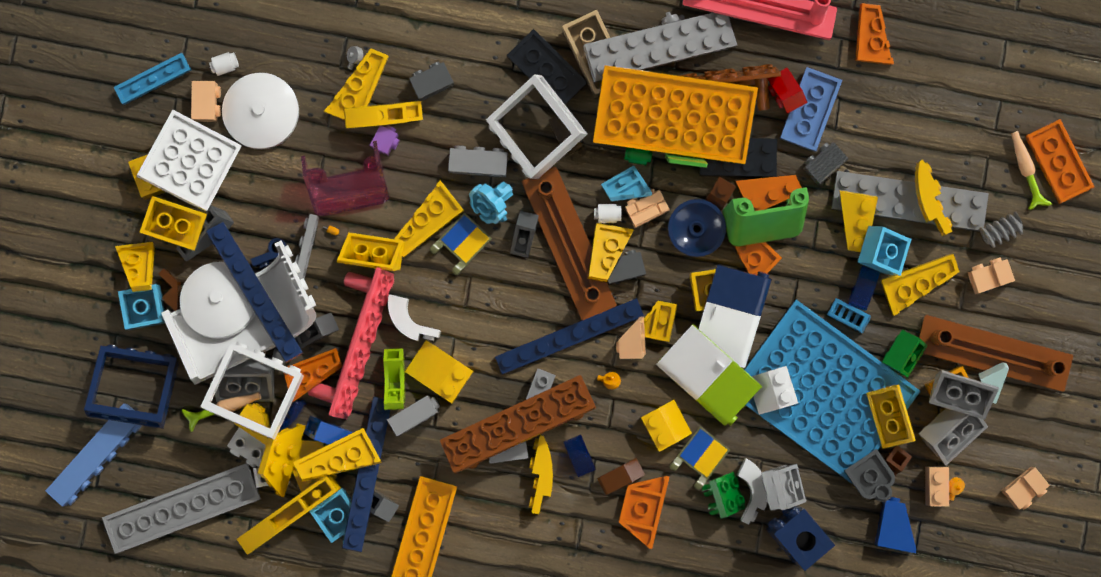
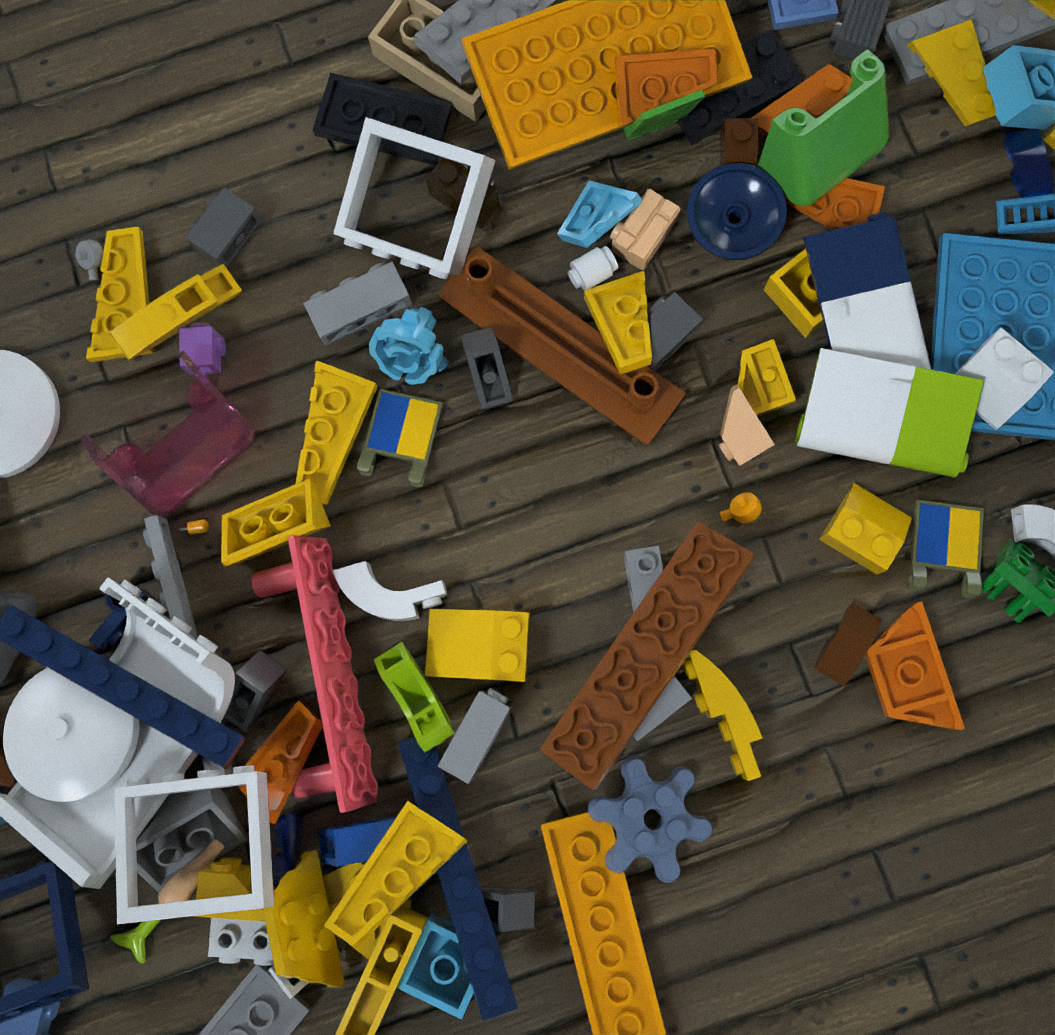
camera: 20 degrees left, 5 degrees down
dark blue plate [495,298,644,374] -> none
clear blue slope [564,434,596,477] -> none
green brick [624,147,653,166] -> none
none -> sand blue plate [588,756,712,883]
none -> orange wing [614,49,717,127]

